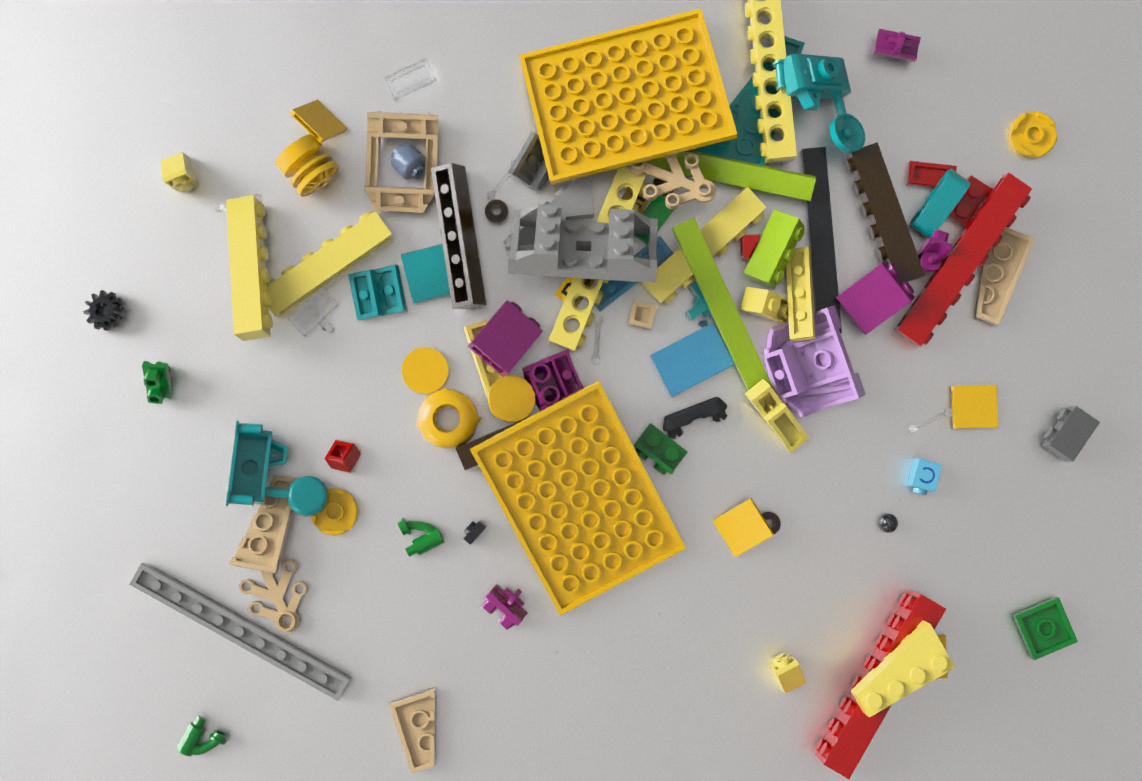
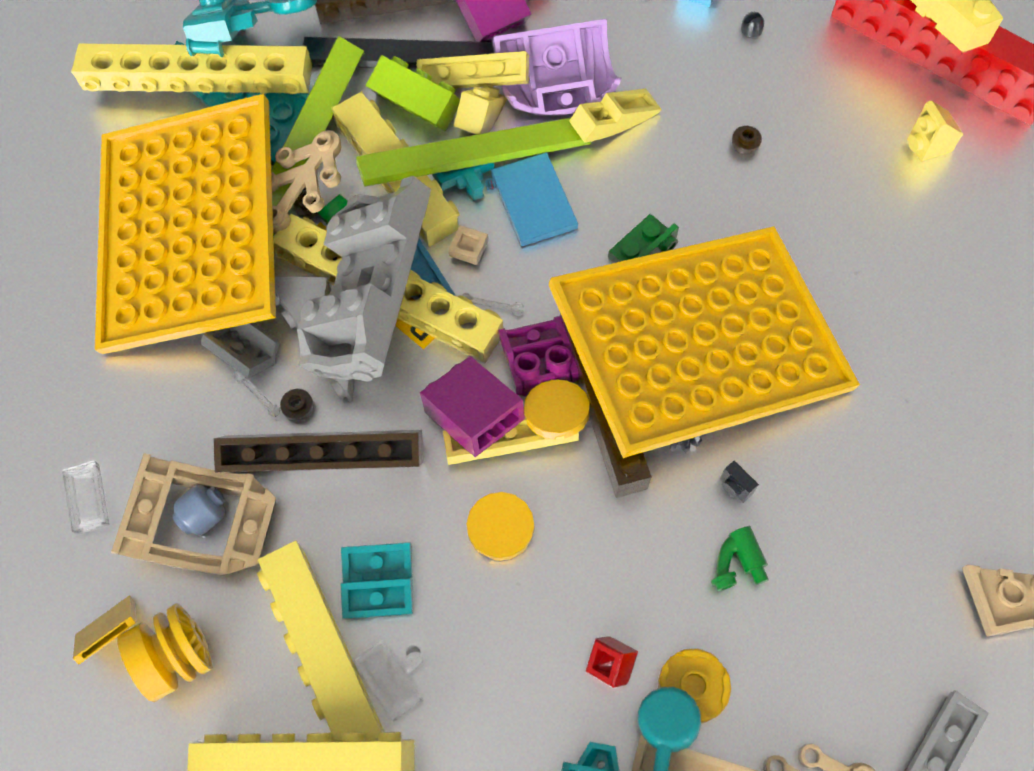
camera: 75 degrees left, 20 degrees down
teal slope [401,244,450,303] -> none
yellow piece [416,388,482,449] -> none
magenta hips [482,584,528,630] -> none
black piece [663,397,727,439] -> none
yellow piece [713,498,774,557] -> none
red slope [740,234,761,262] -> none

